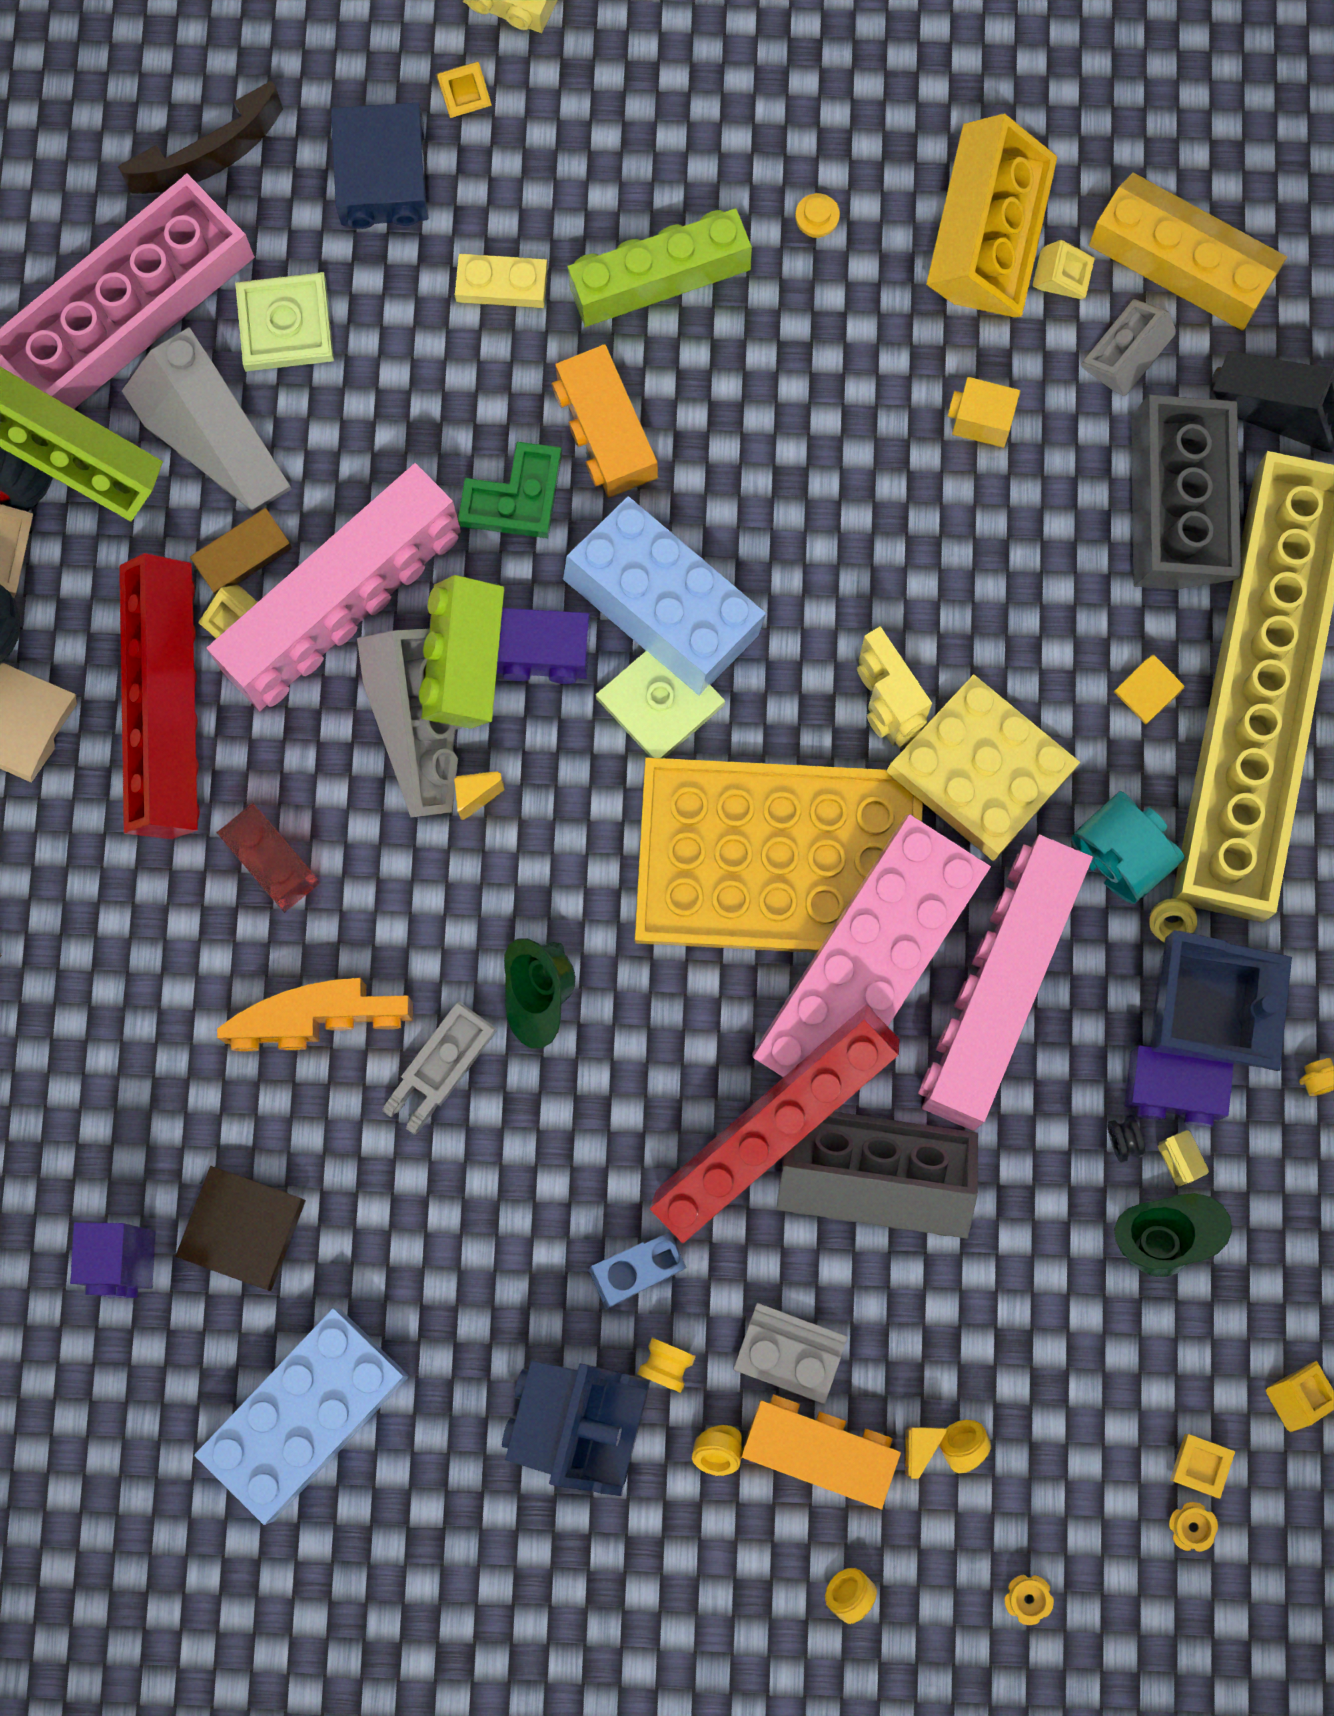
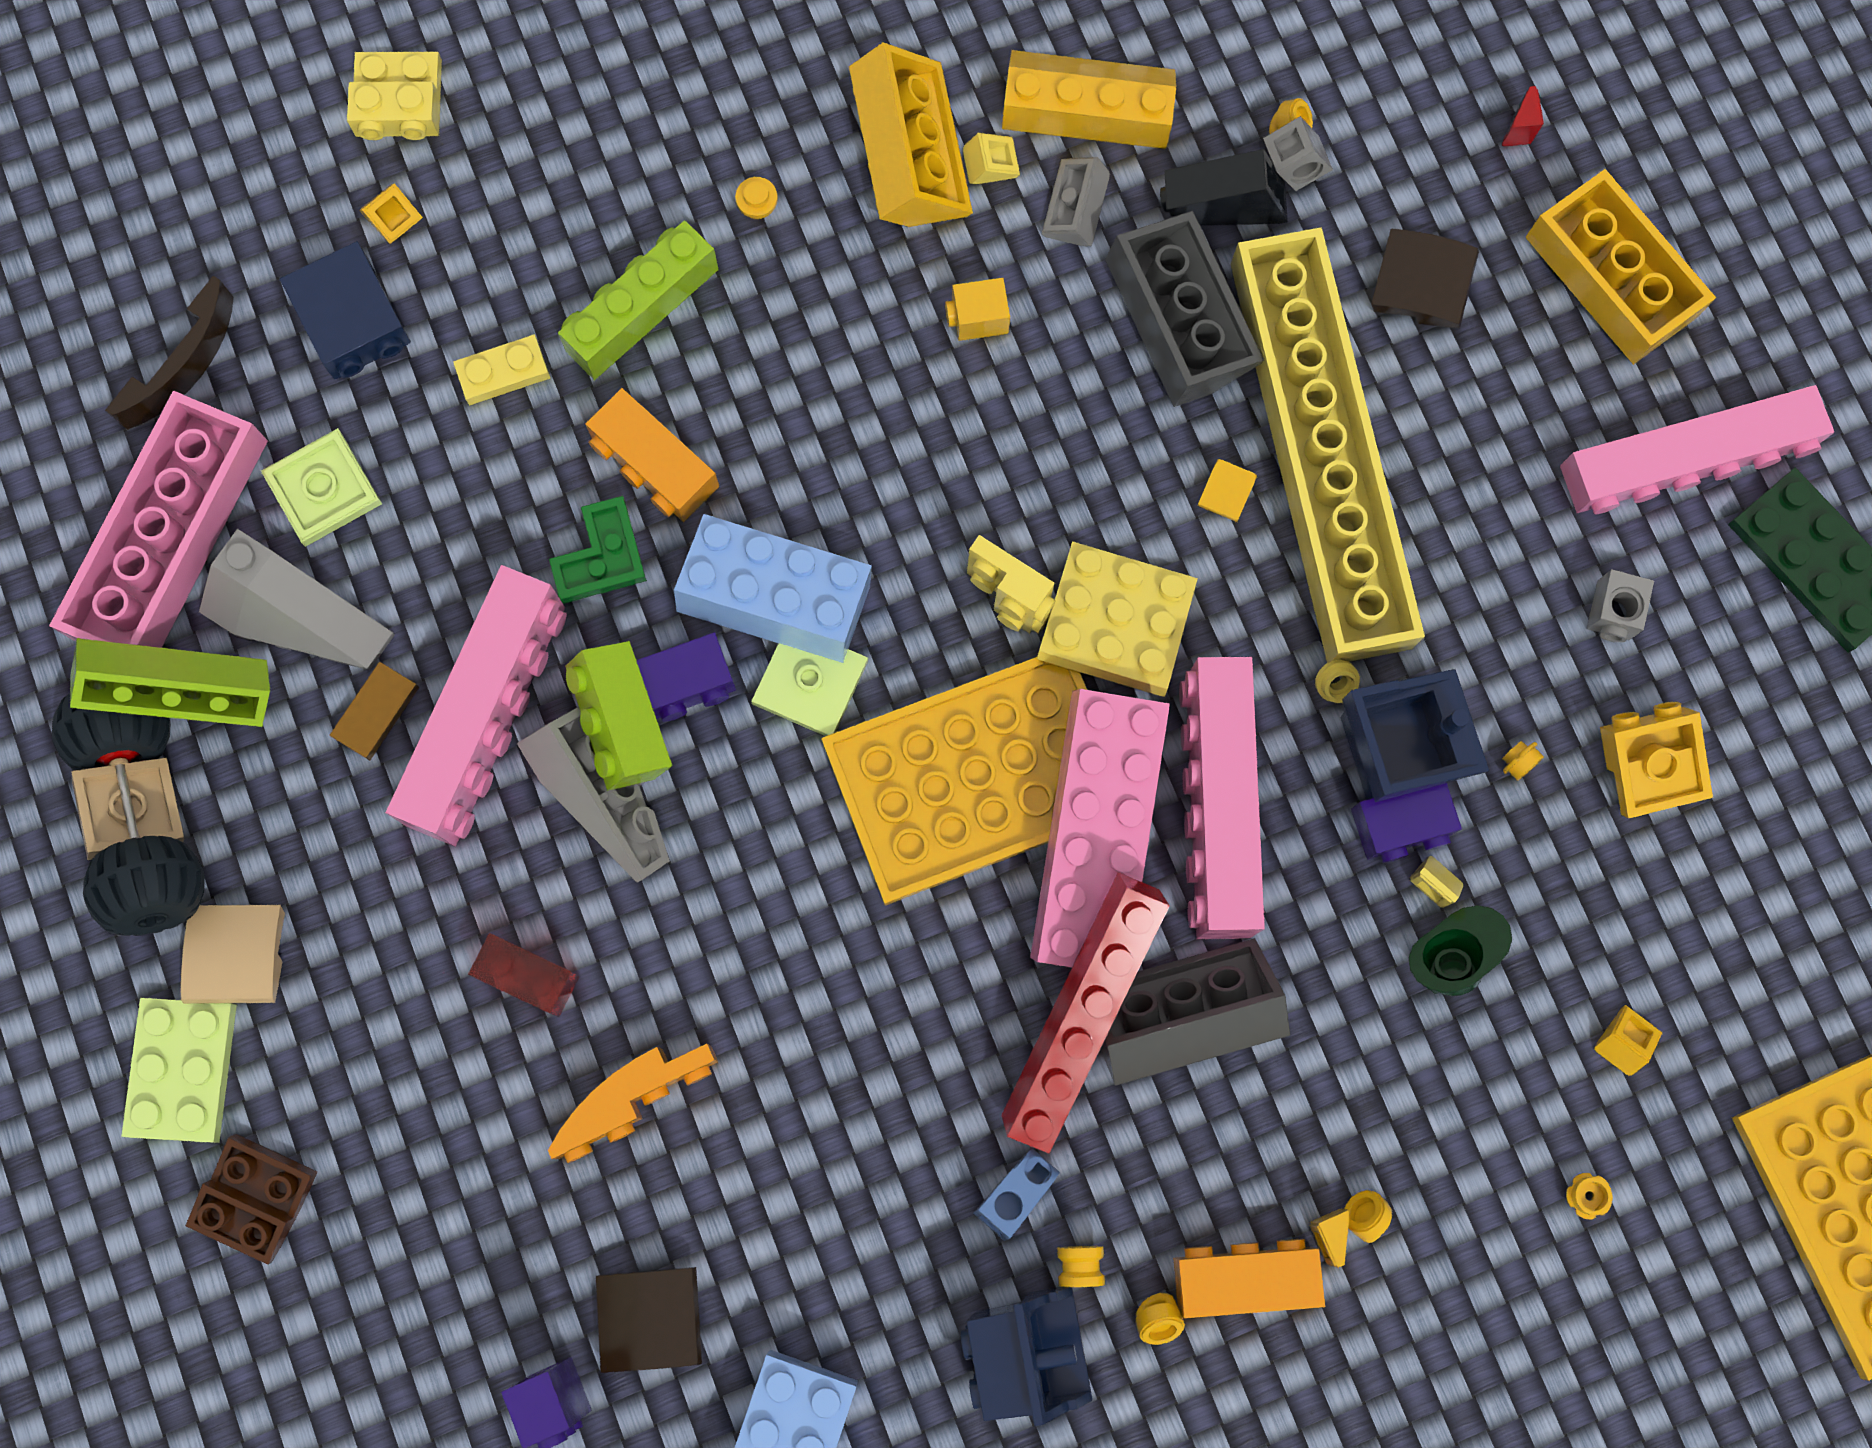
camera: 30 degrees left, 0 degrees up
red brick [119,553,200,839] -> none
light yellow slope [198,585,257,639] -> none
light grey hinge [382,1001,497,1135] -> none
yellow slope [454,771,505,820] -> none
dark green piece [504,938,576,1049] -> none
light grey plate [733,1303,848,1404] -> none
yellow tile [825,1568,877,1624] -> none
yellow plate [1004,1575,1054,1625] -> none
teal brick [1071,791,1185,904] -> none
black bush [1107,1115,1145,1163] -> none
yellow plate [1170,1433,1235,1499] -> none

